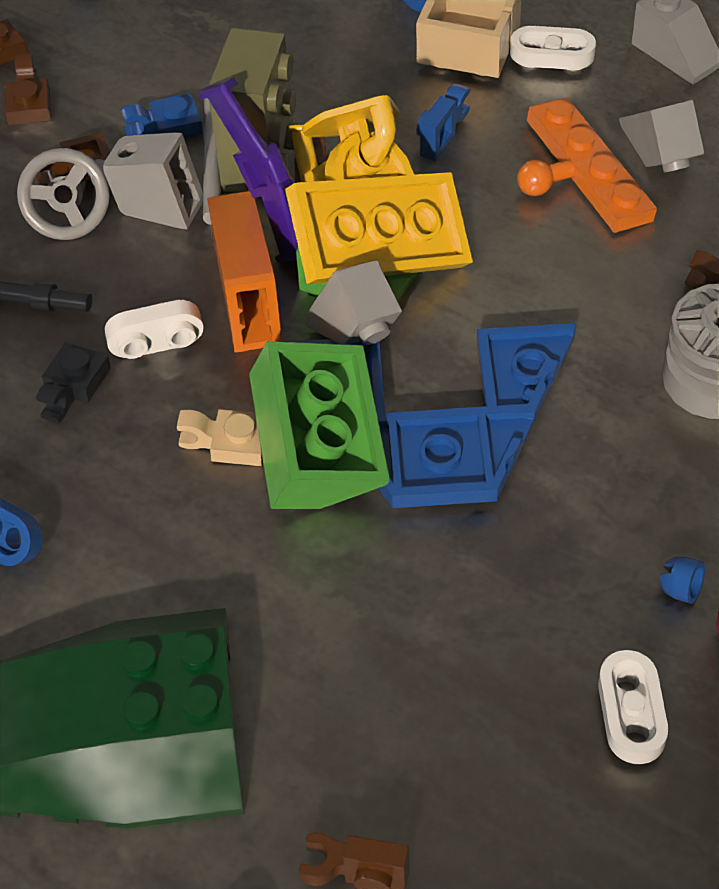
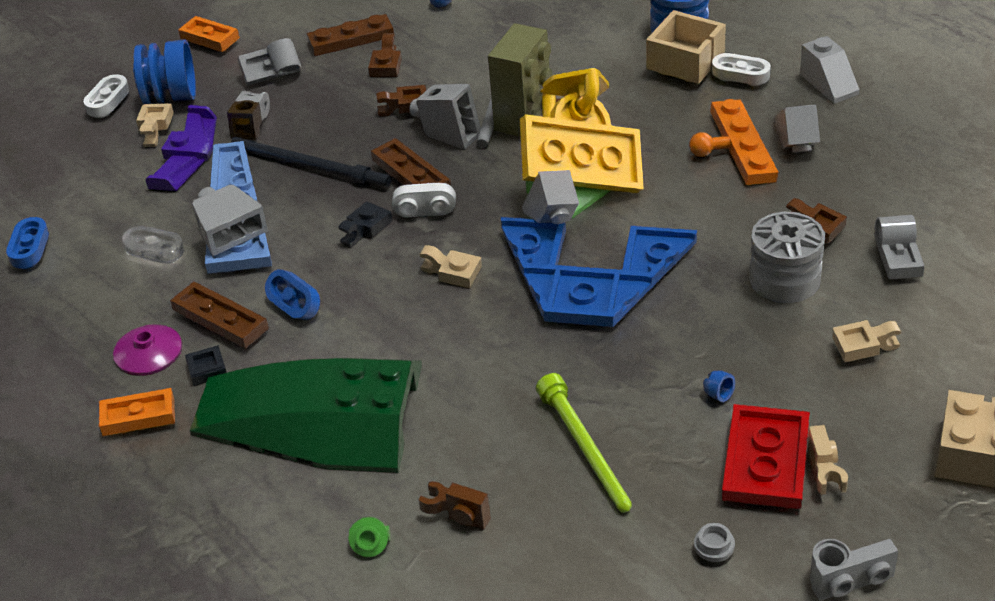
camera: 15 degrees right, 10 degrees down
light grey piece [17,148,110,240] -> none
blue plate [121,93,203,138] -> none
dark purple plate [199,77,298,262] -> none
orange slope [207,191,282,353] -> none
bright green slope [249,341,390,509] -> none
blue plate [416,83,470,161] -> none
white plate [598,650,668,764] -> none
none -> reddish brown plate [371,138,451,186]
none -> lime piece [535,373,632,513]

